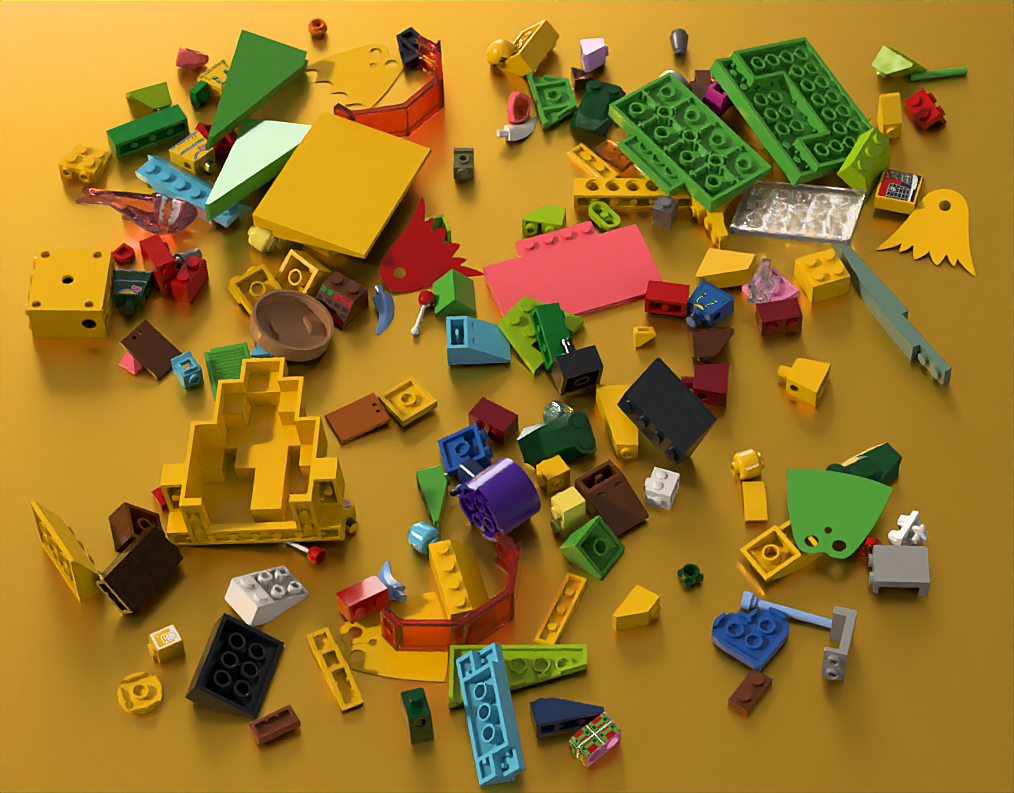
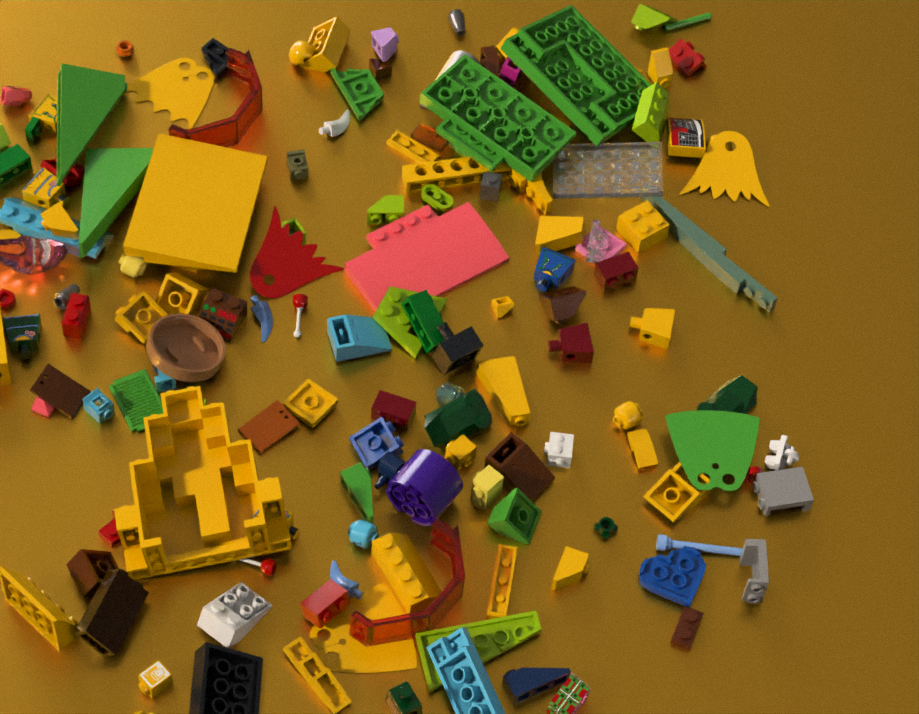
camera: 20 degrees left, 5 degrees up
red brick [139,234,178,295] -> none
bright green slope [433,269,476,317] -> none
rock [507,92,532,124] -> none
dark green slope [570,80,626,137] -> none
black slope [617,357,717,467] -> none
red brick [645,280,690,317] -> none
none -> yellow slope [40,202,79,240]

